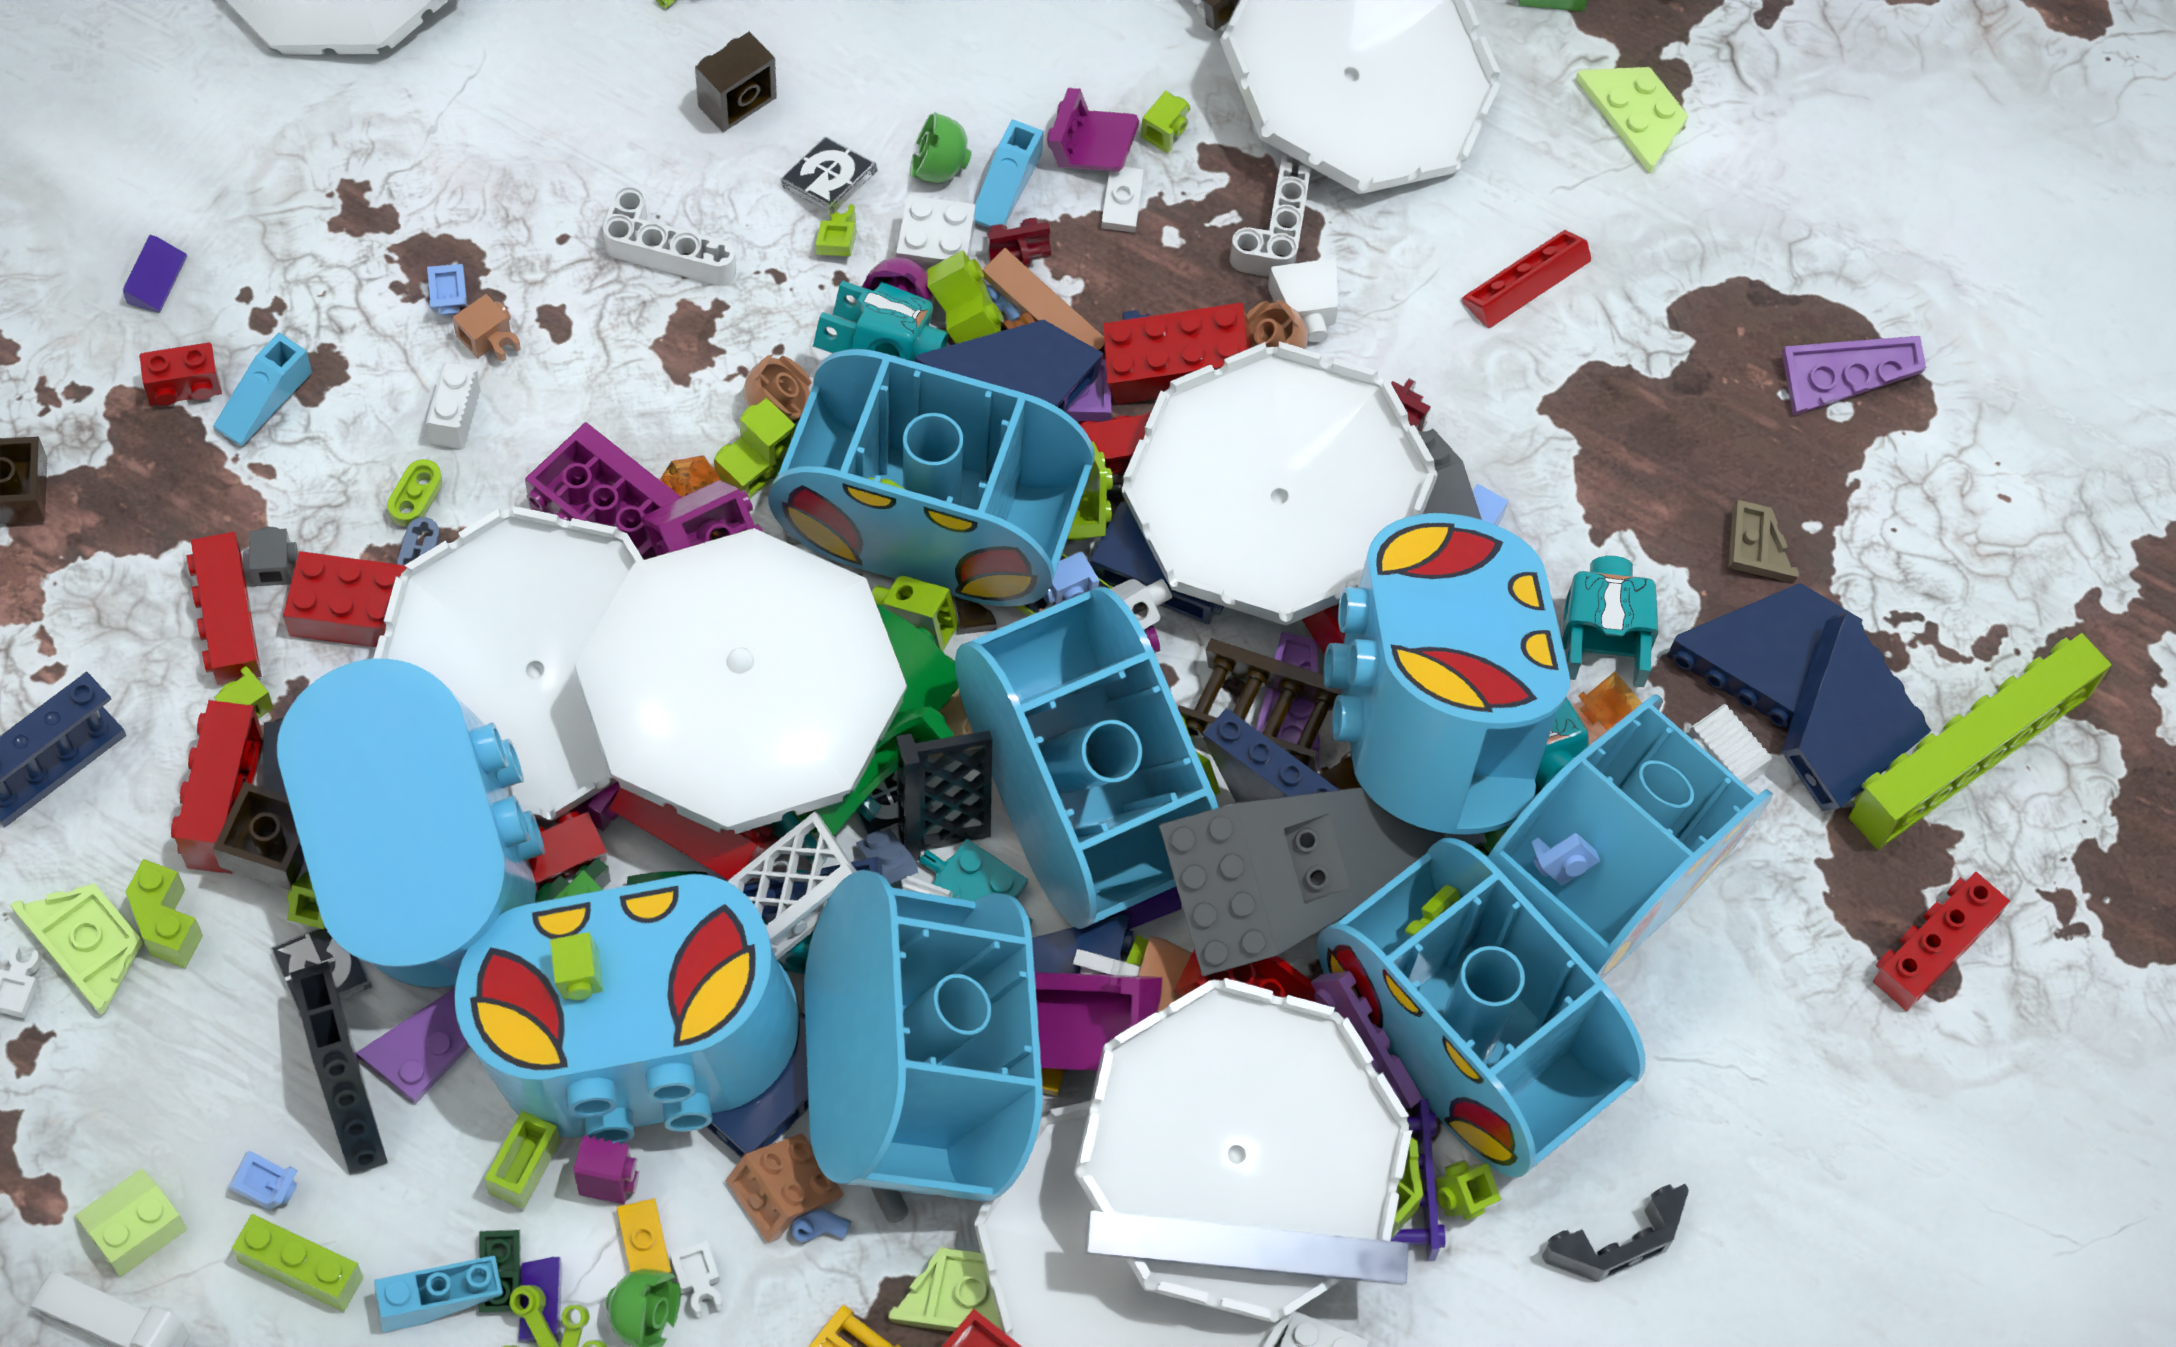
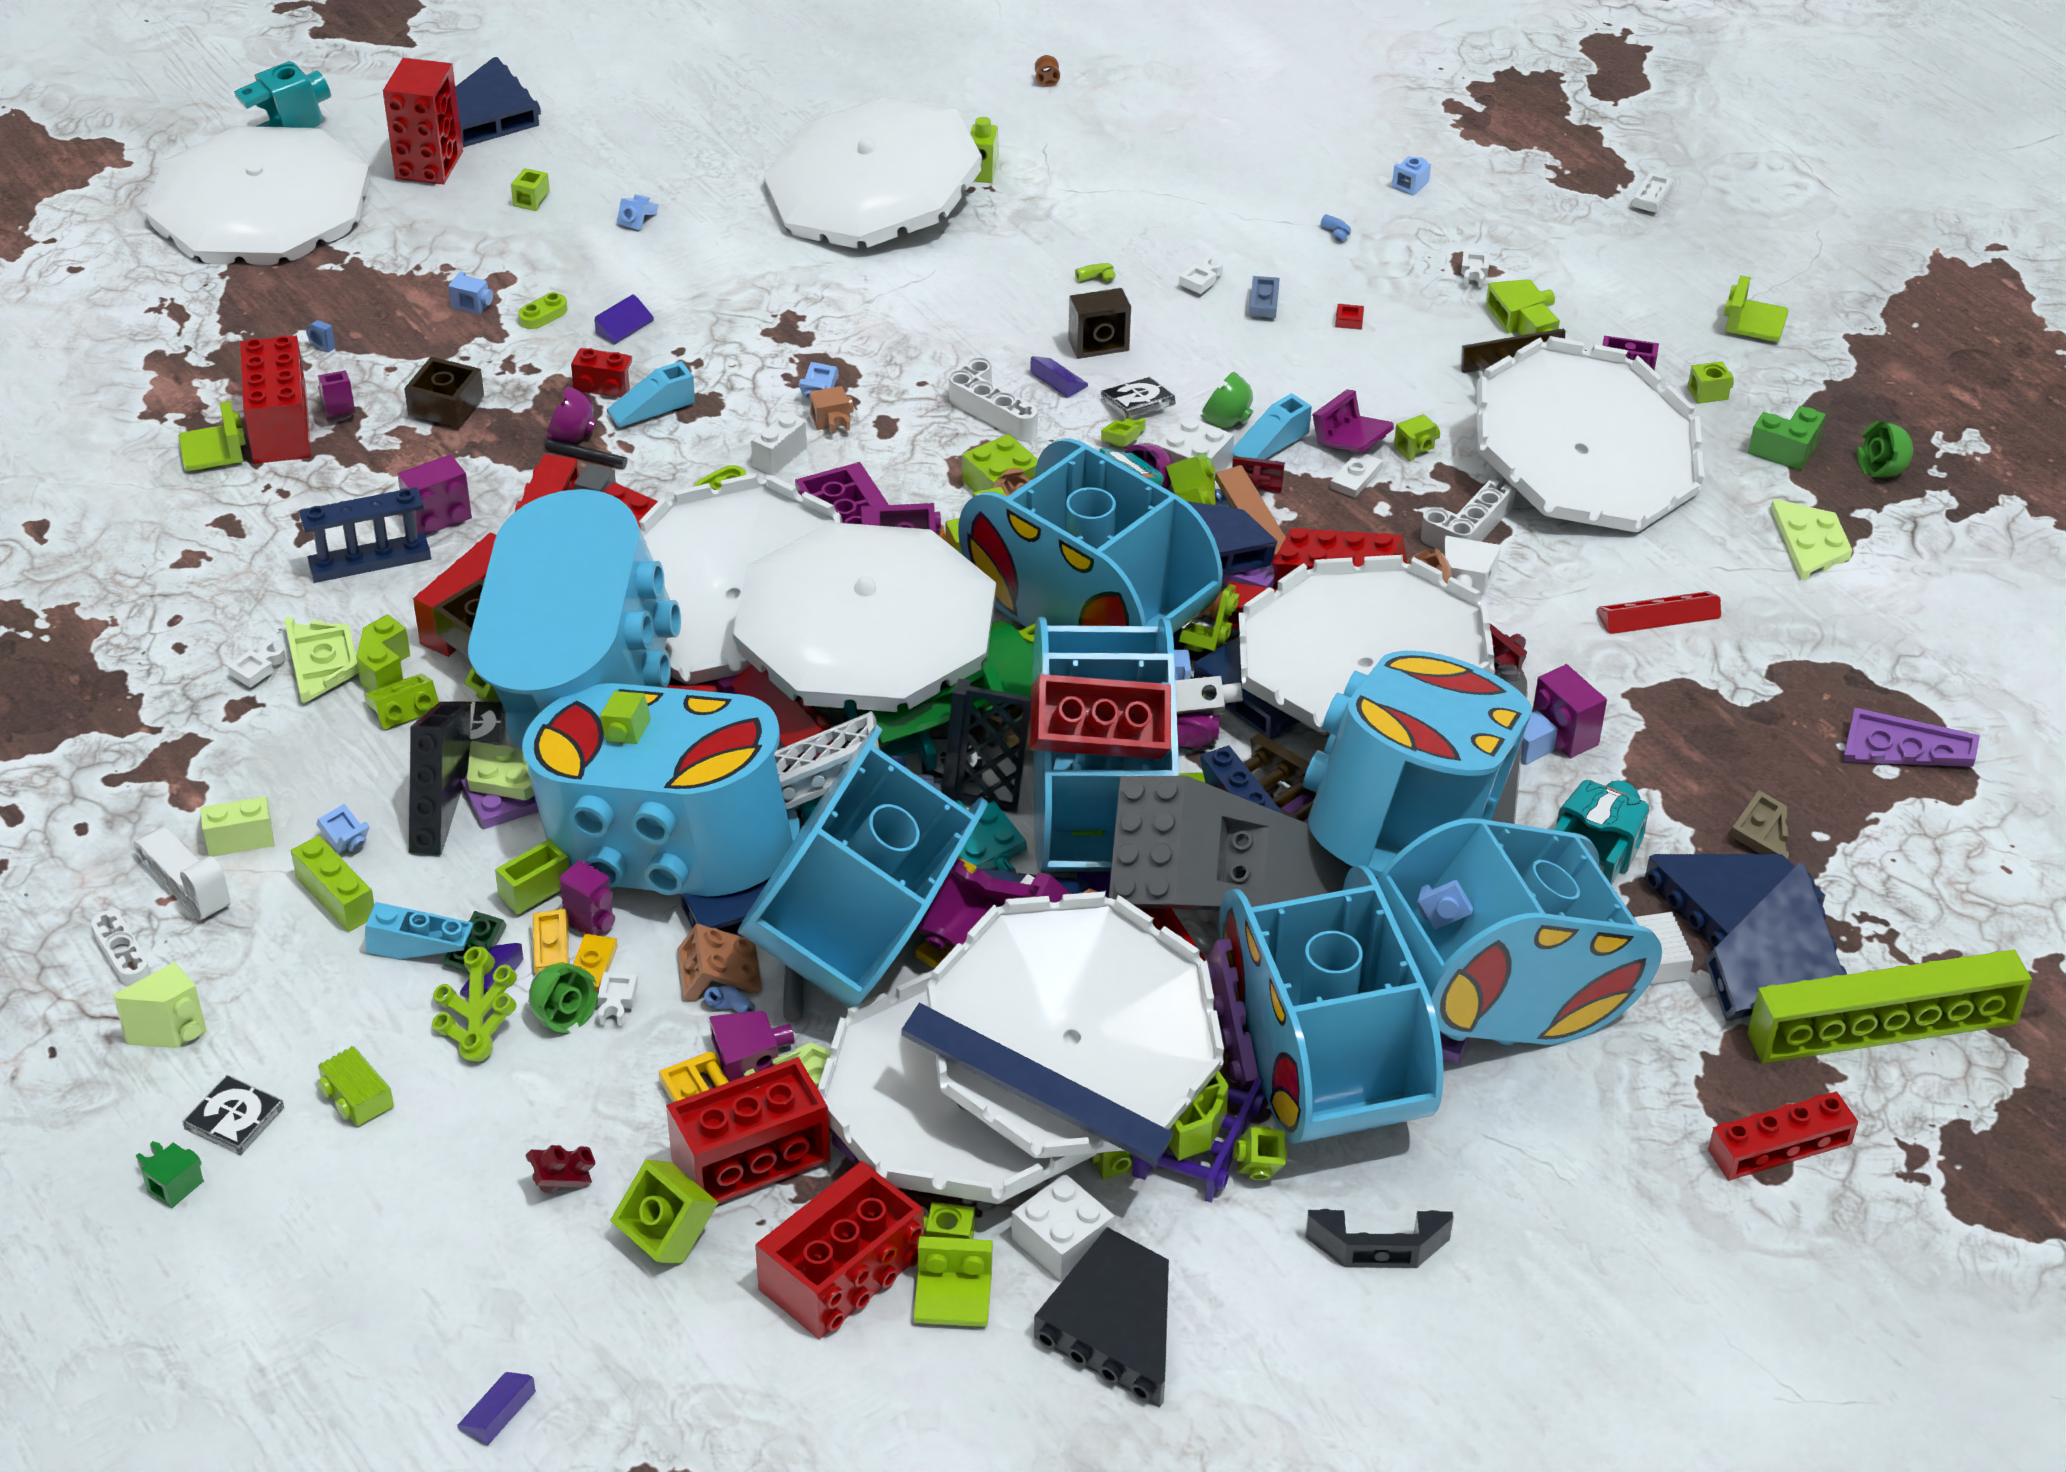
camera: 30 degrees right, 20 degrees down
none -> lime bracket [364,673,439,729]
none -> magenta brick [397,454,472,535]
none -> yellowish green wing [467,741,534,800]
none -> lime plate [518,292,568,329]
none -> yellow plate [533,909,570,975]
none -> black bar [545,438,628,468]
none -> magenta cylinder [546,386,597,444]
none -> light blue bracket [617,194,658,230]
none -> magenta torso [709,1011,795,1082]
none -> lime brick [962,434,1038,492]
none -> dark purple slope [1030,356,1088,397]
none -> red brick [1030,674,1171,760]
none -> magenta brick [1532,664,1607,759]

